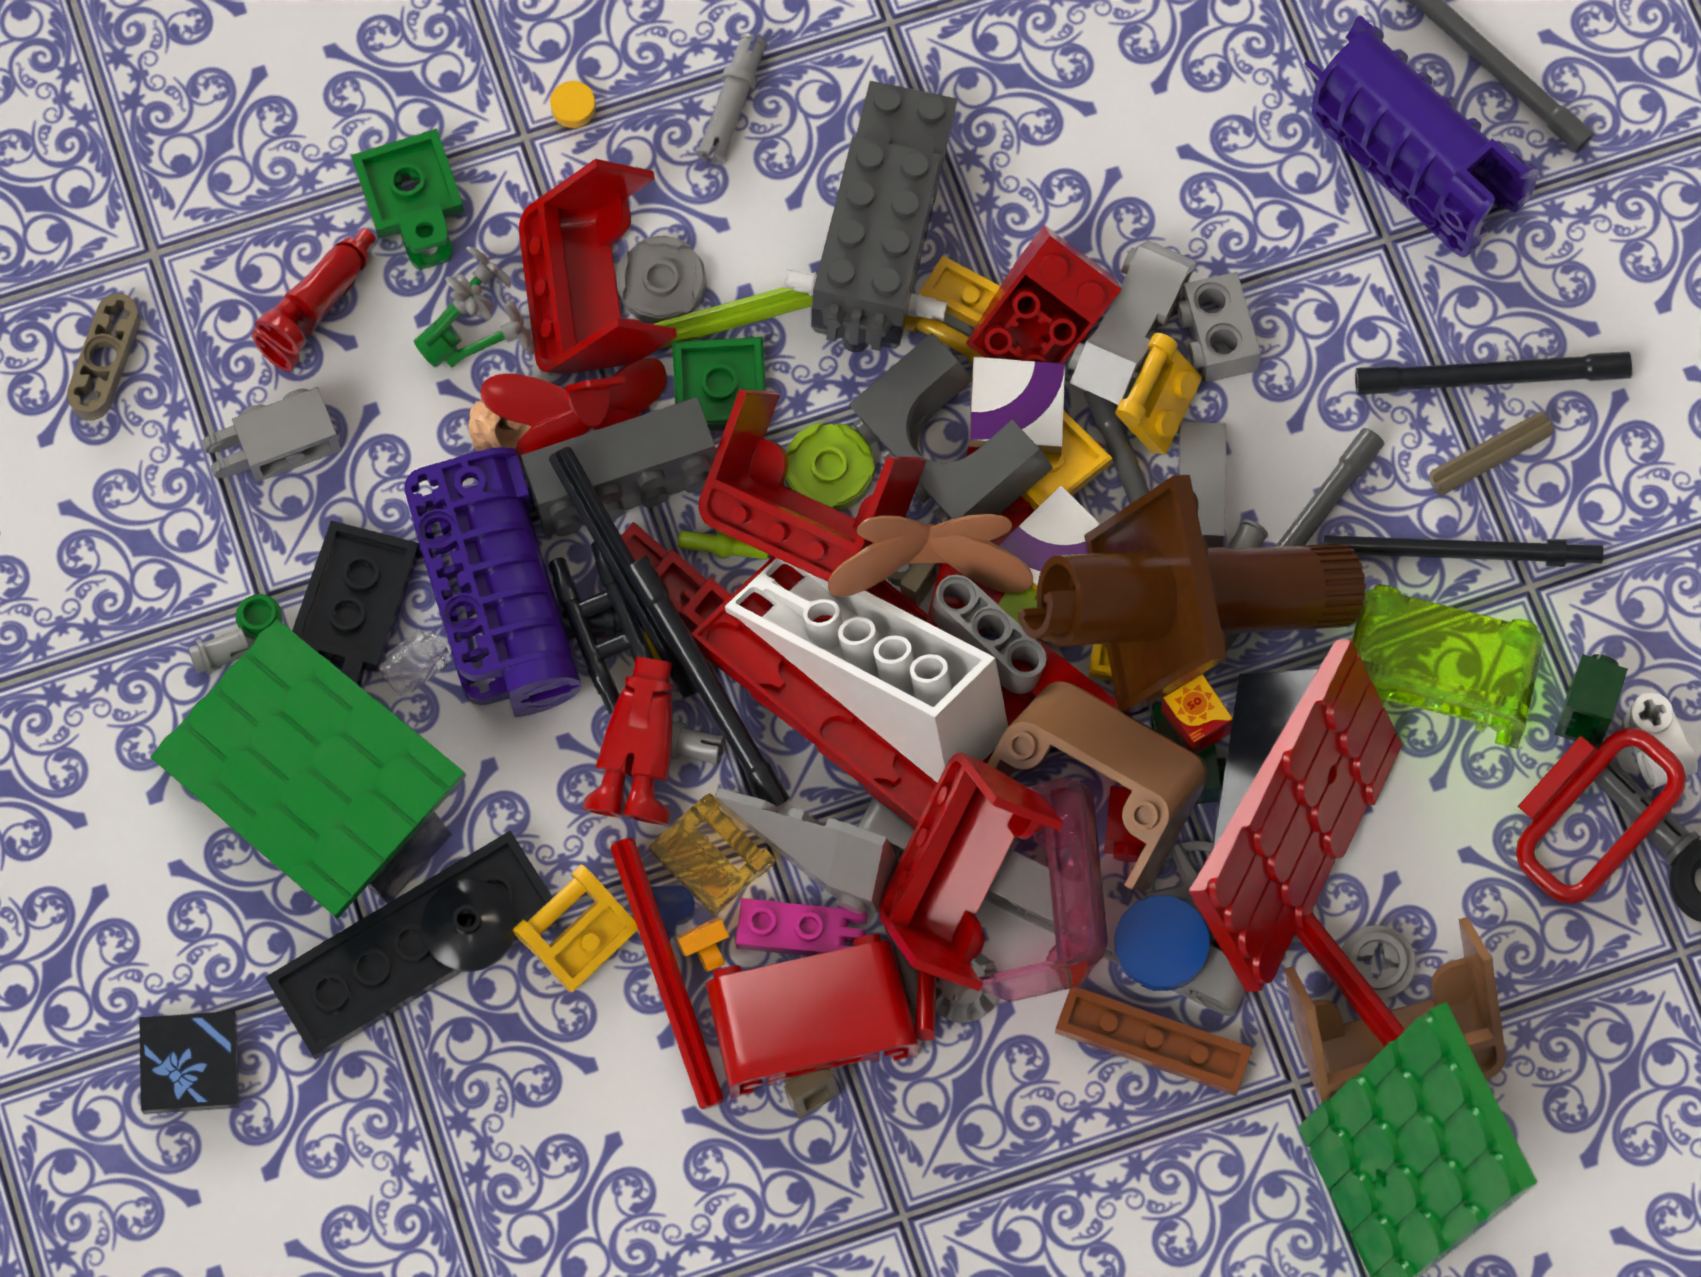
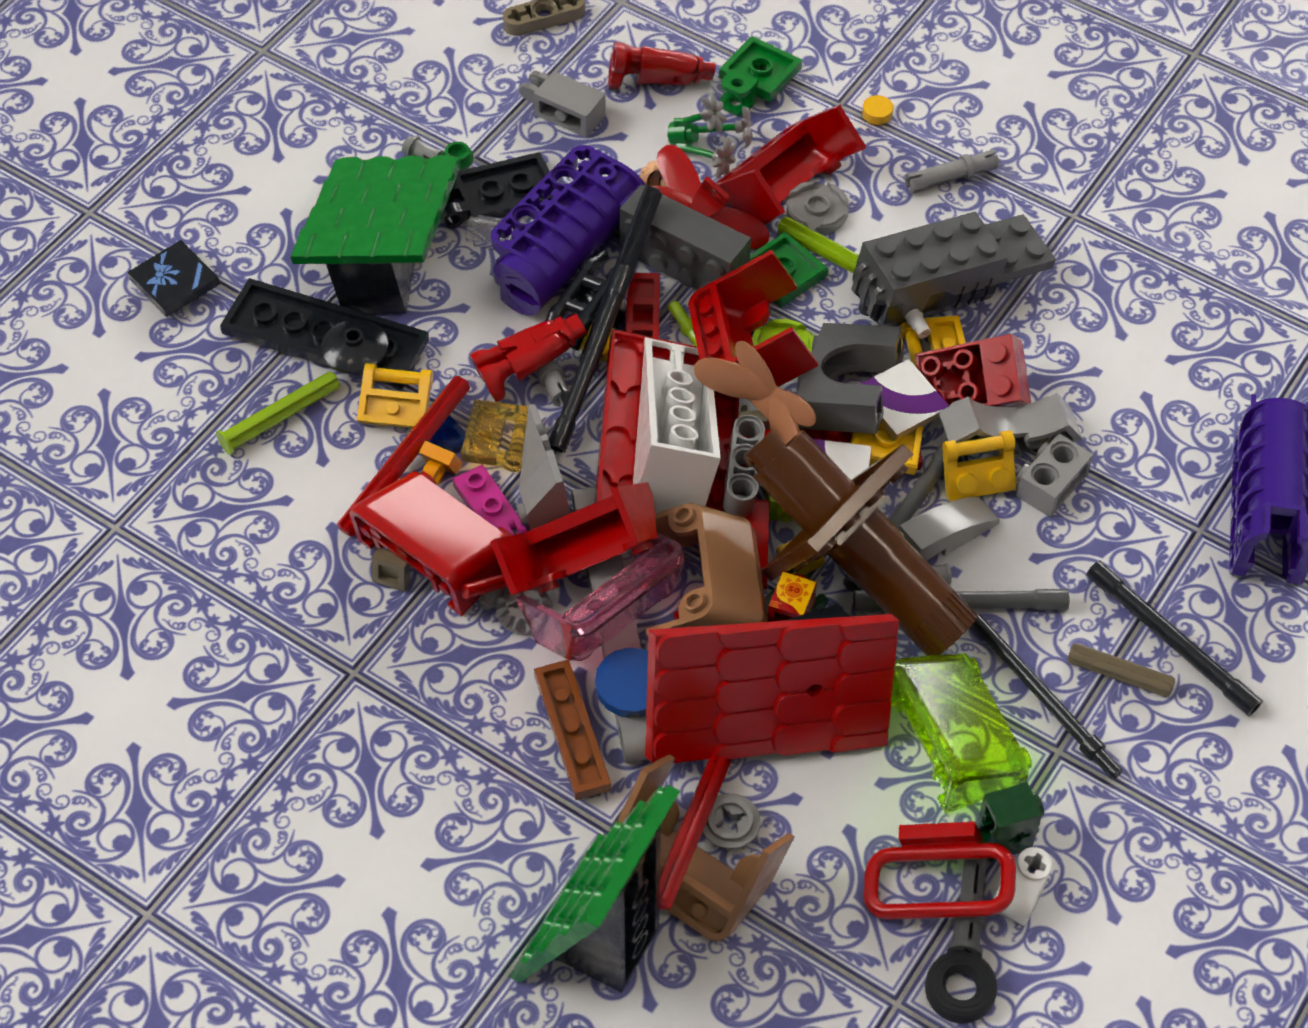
camera: 50 degrees right, 15 degrees down
none -> lime axle [216,371,340,455]

